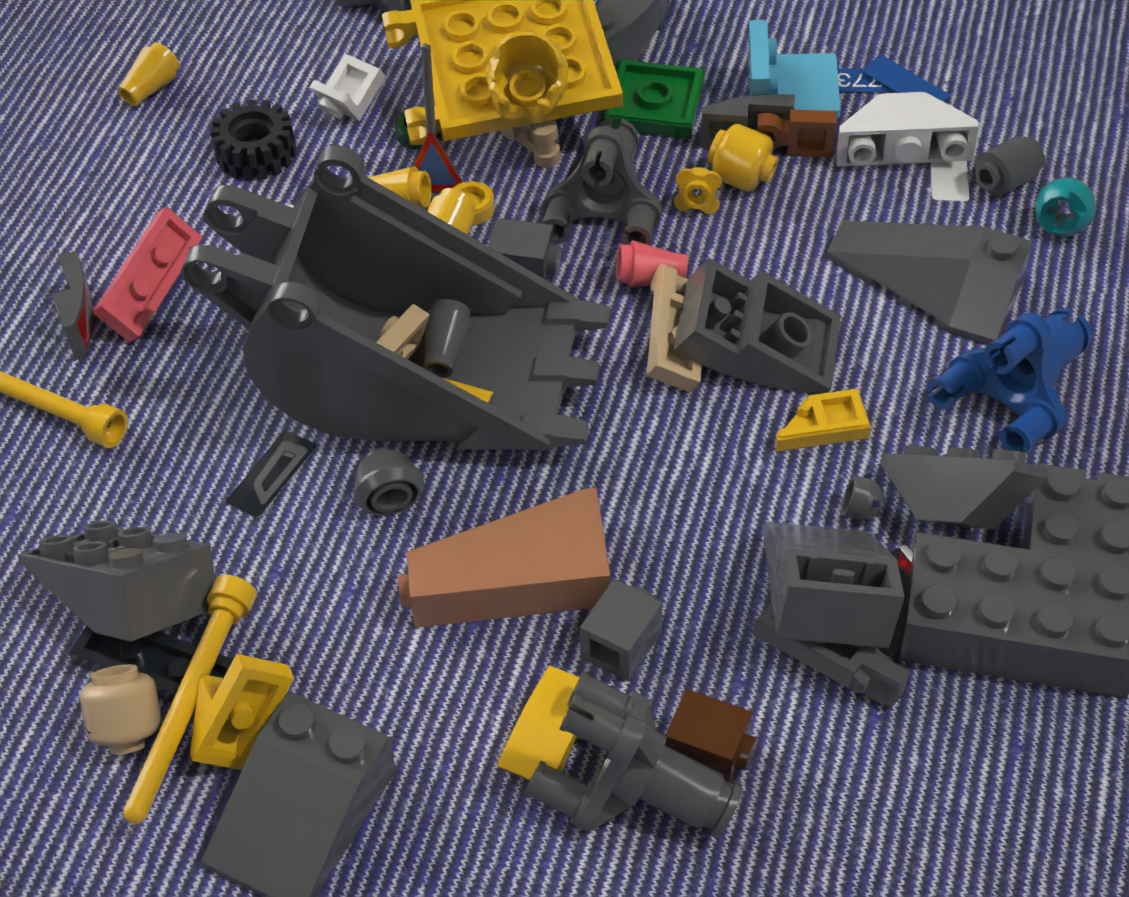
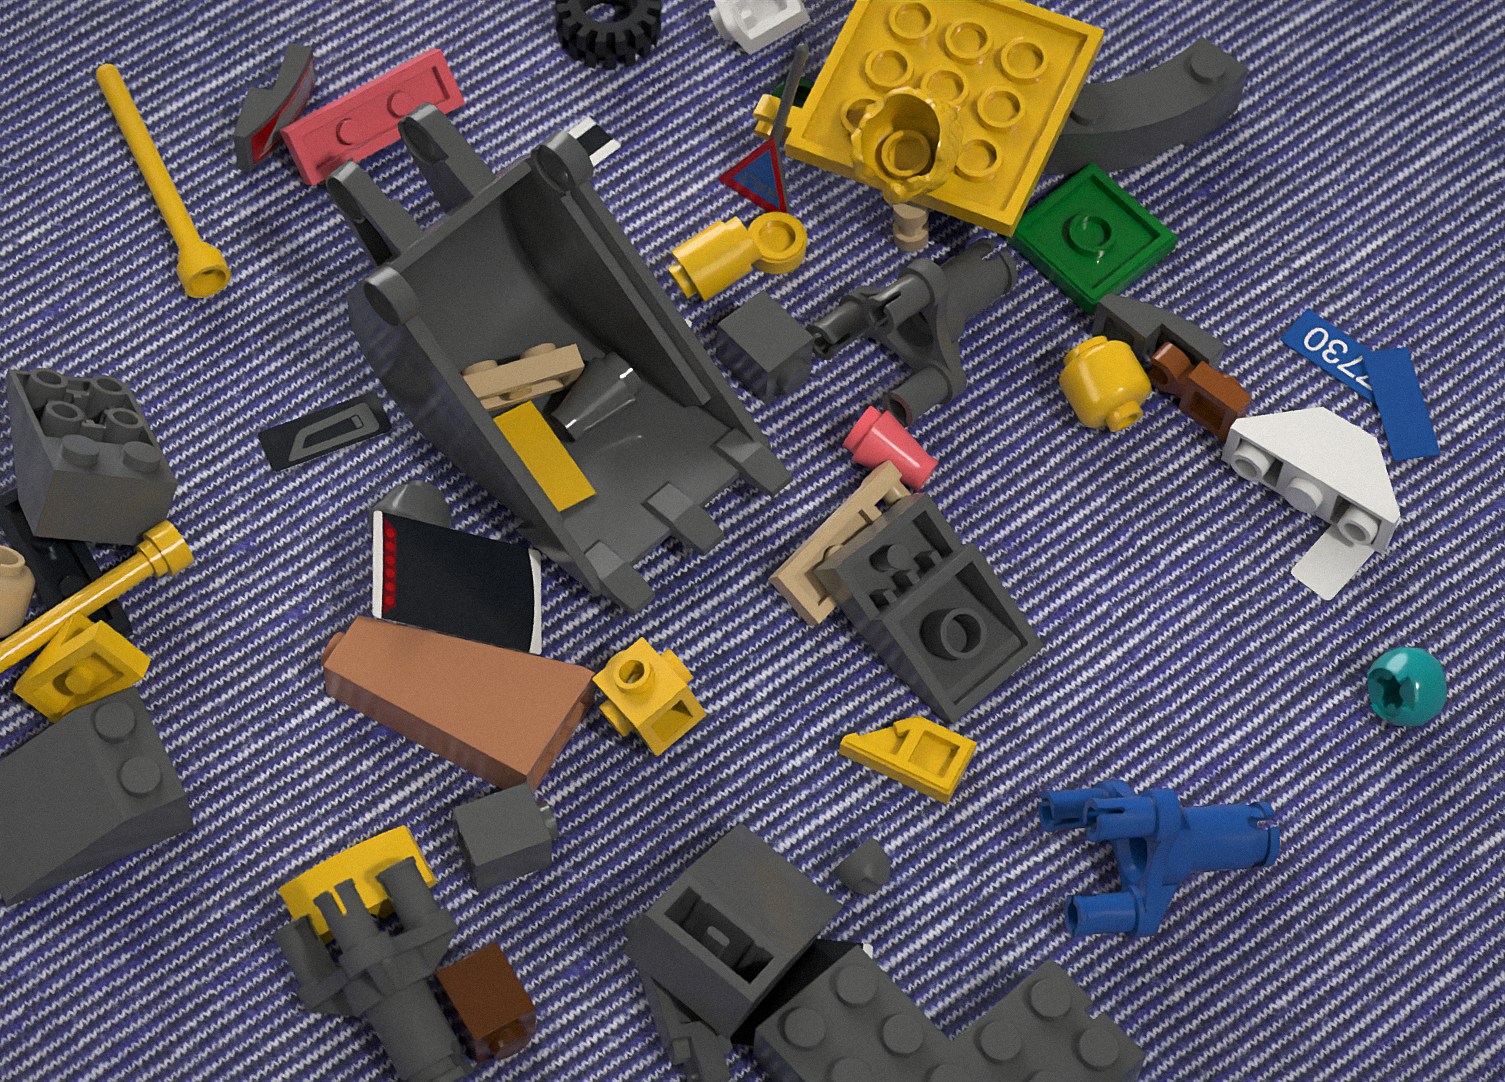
camera: 30 degrees right, 10 degrees up
yellow cone [367,166,432,208] -> none
yellow plate [674,167,722,214] -> none
medium azure bracket [748,20,841,119] -> none
dark grey wedge [826,220,1033,345] -> none
dark grey slope [881,445,1047,530] -> none
dark grey brick [975,136,1045,196] -> none
none -> black sticker [372,511,542,655]
none -> yellow brick [592,637,707,757]

